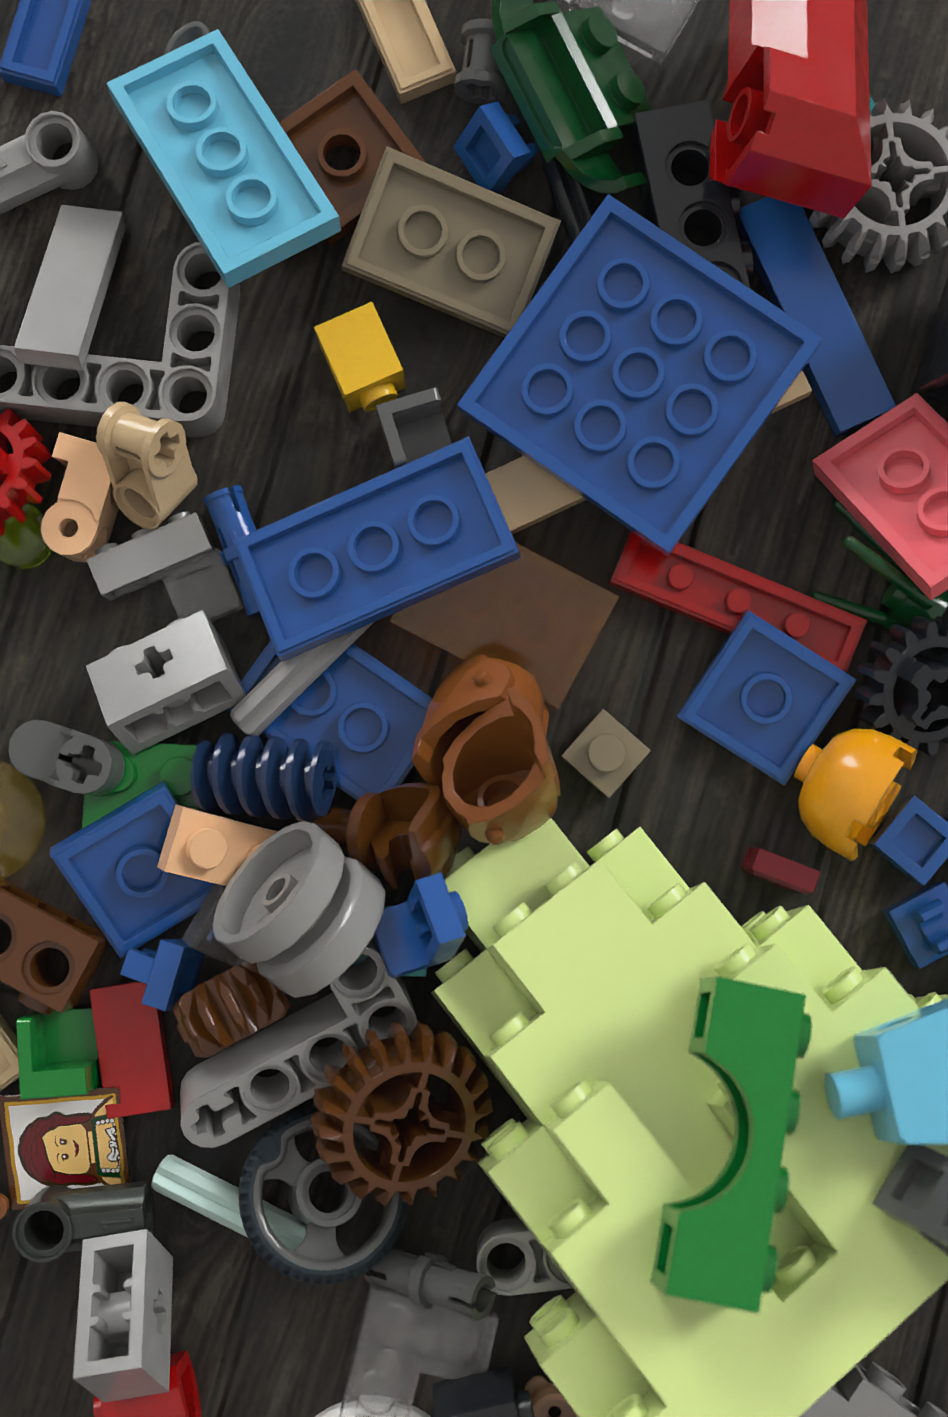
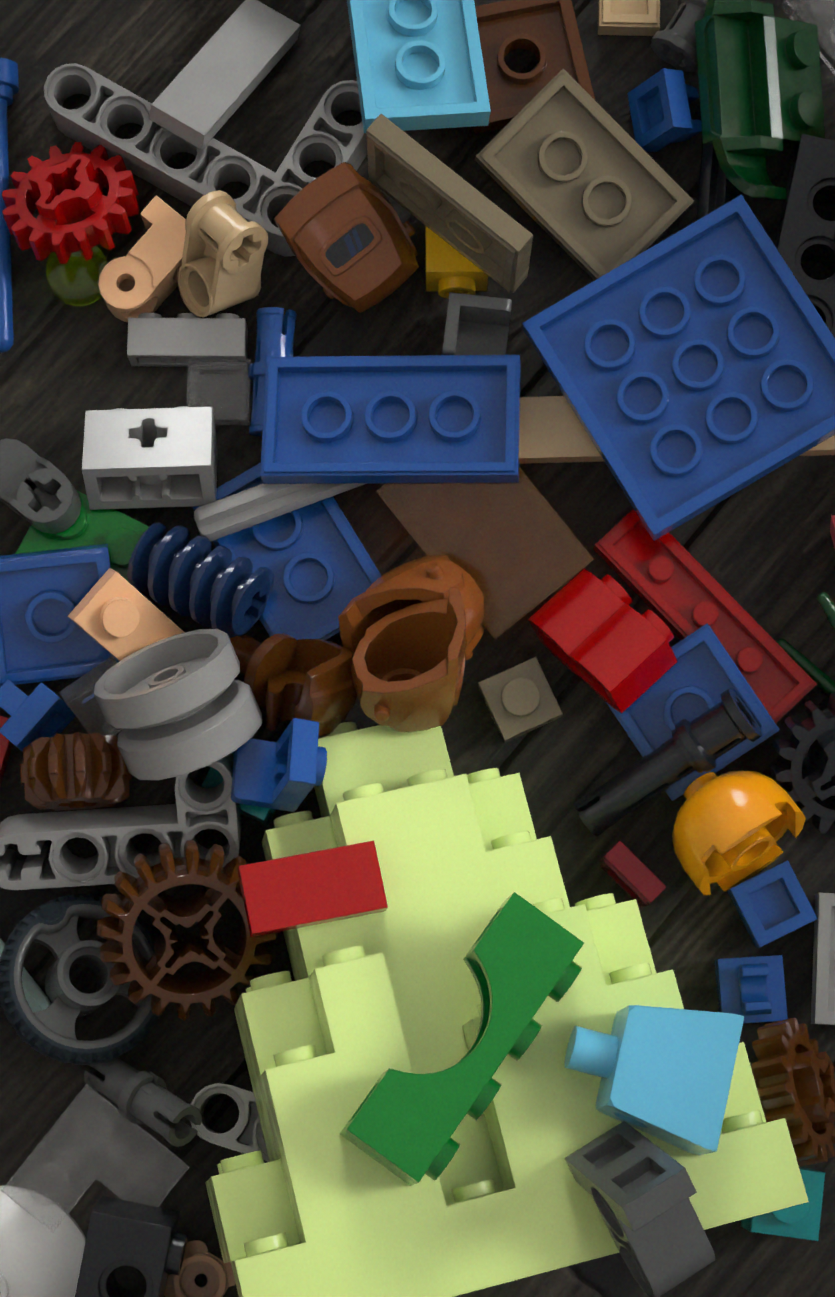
camera: 25 degrees right, 5 degrees down
none -> red tile [237,840,388,937]
none -> dark orange helmet [274,162,419,313]
none -> dark tan tile [366,114,533,293]
none -> red brick [528,569,678,714]
none -> black pin [574,688,762,836]

